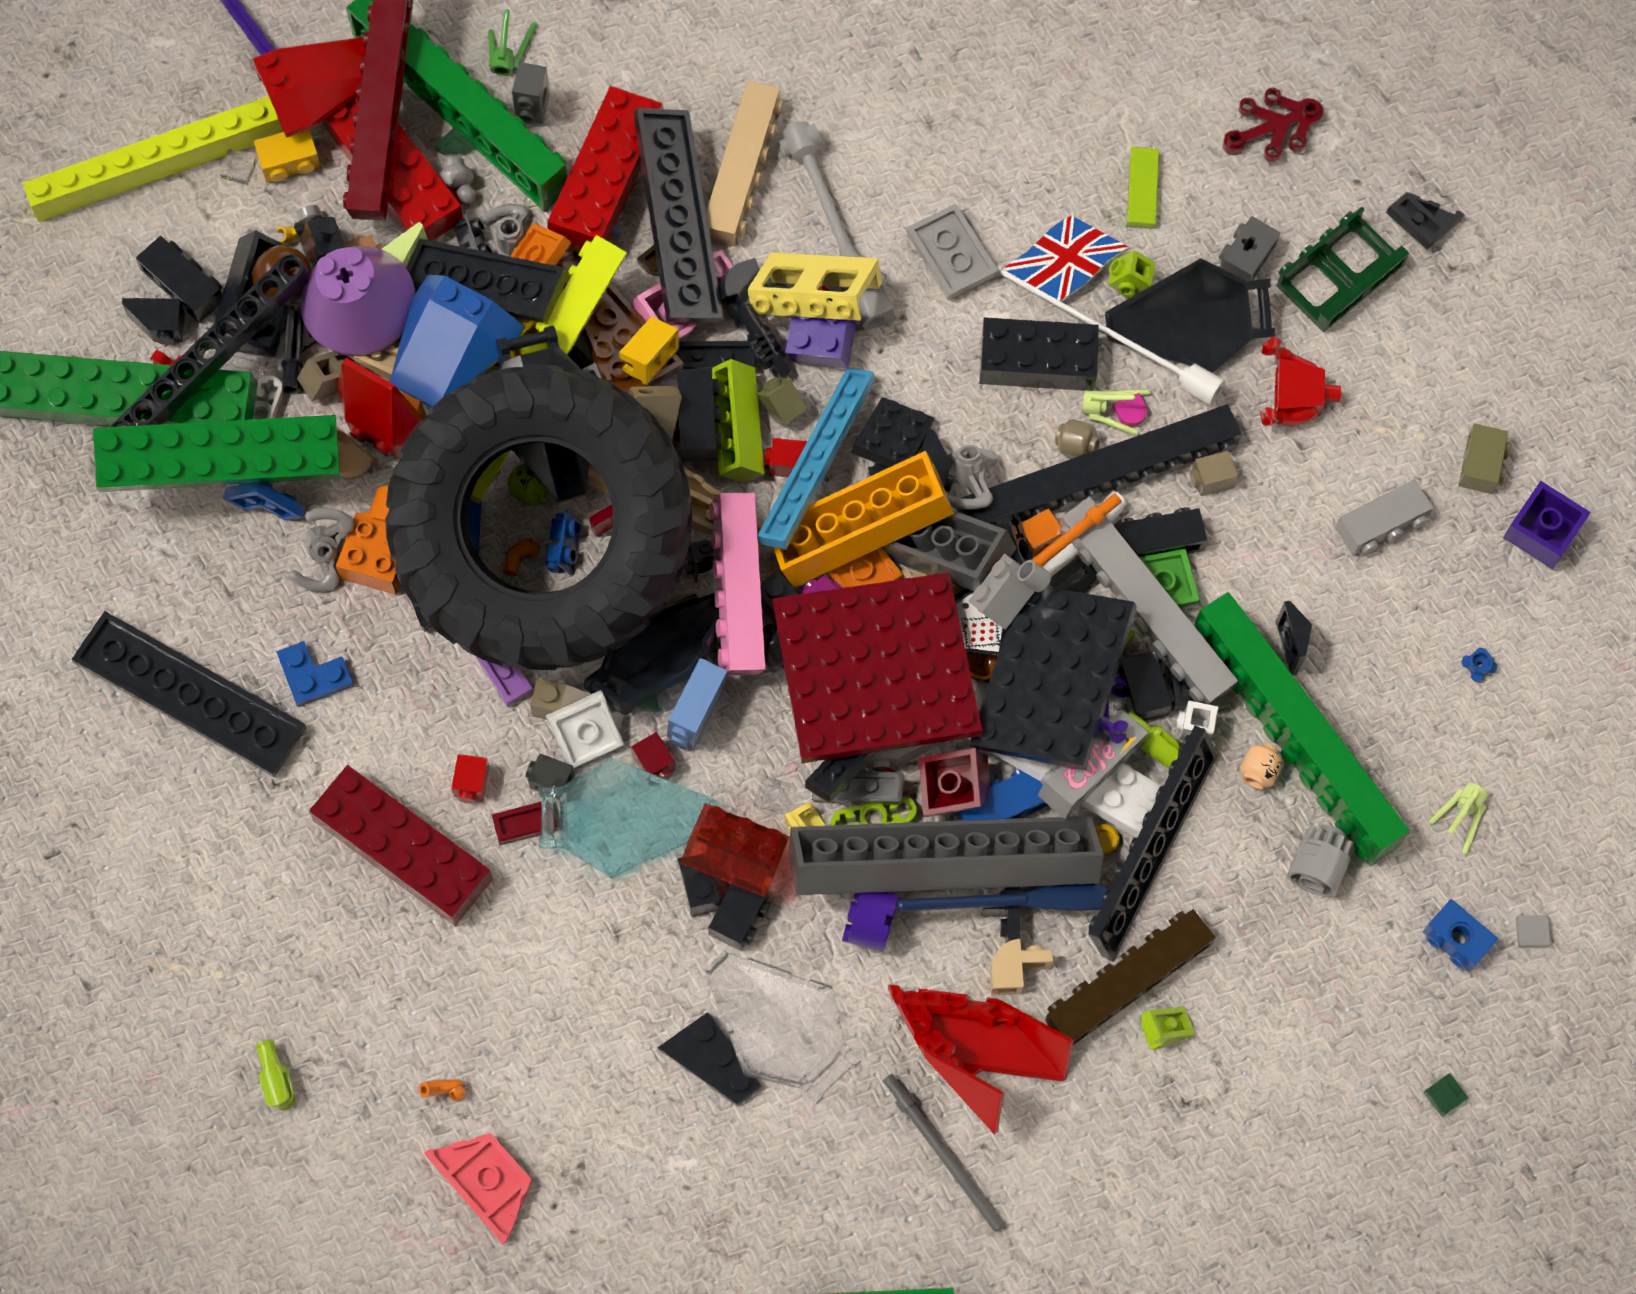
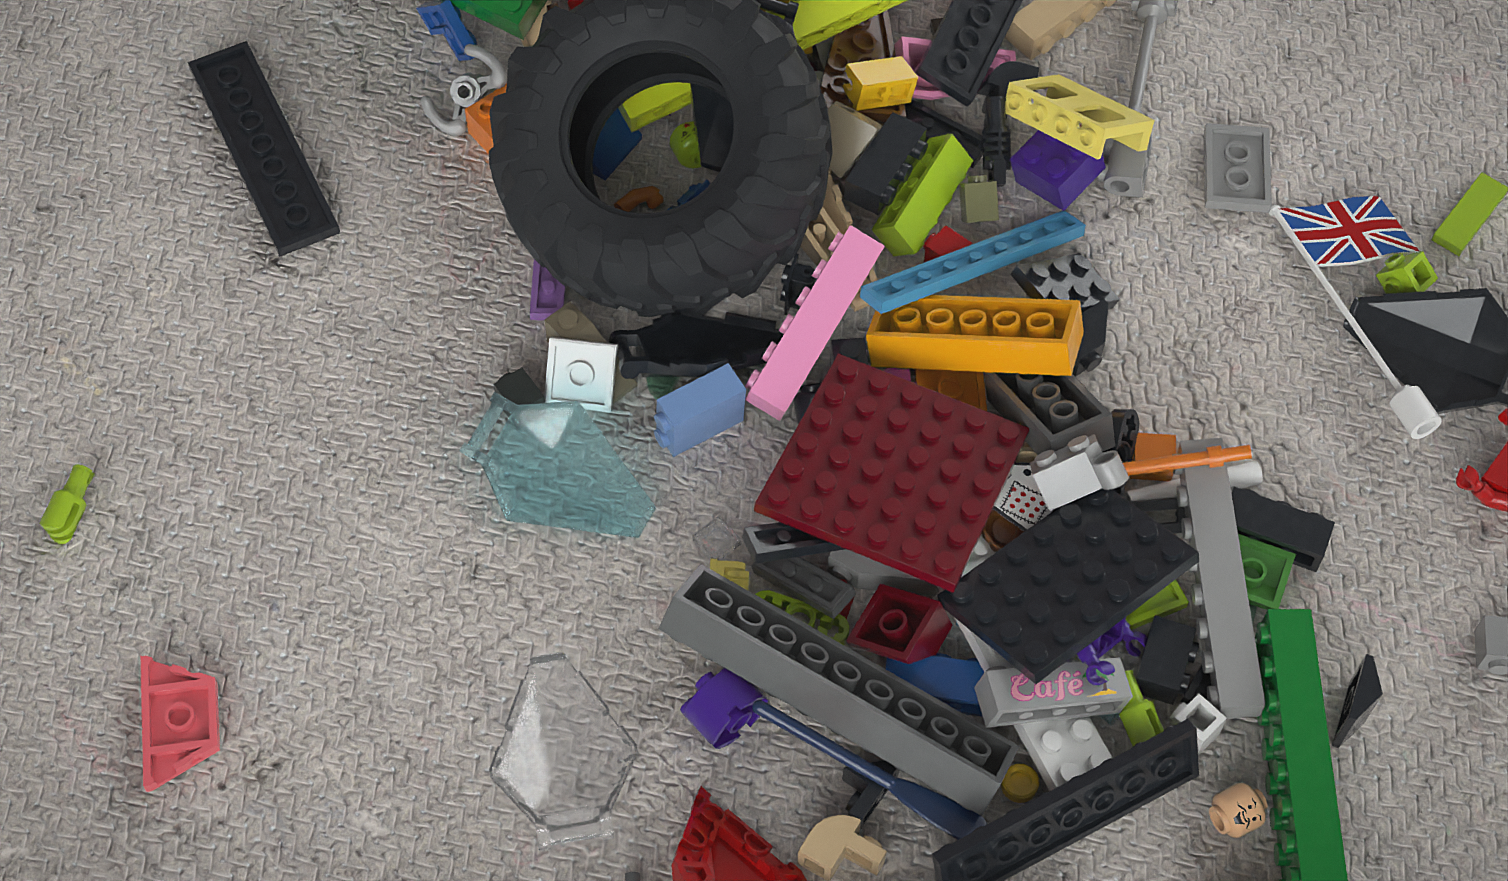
camera: 35 degrees right, 10 degrees down
blue plate [276,641,354,707] -> none
dark red brick [309,764,493,926] -> none
orange arm [418,1079,466,1101] -> none
red brick [451,754,490,803] -> none
dark red tile [491,799,558,845] -> none
dark red brick [631,732,676,785] -> none
black wing [657,1012,762,1106] -> none
black slope [677,852,720,917] -> none
clear red brick [680,803,790,897] -> none
black brick [708,875,771,951] -> none
light grey piece [947,445,998,510] -> none
black brick [957,404,1242,526] -> none
black brick [979,317,1099,391] -> none
dark tan head [1055,419,1100,458] -> none
yellowish green plant [1082,390,1151,435] -> none
dark pink tile [1112,393,1147,427] -> none
dark tan brick [1189,451,1238,496] -> none

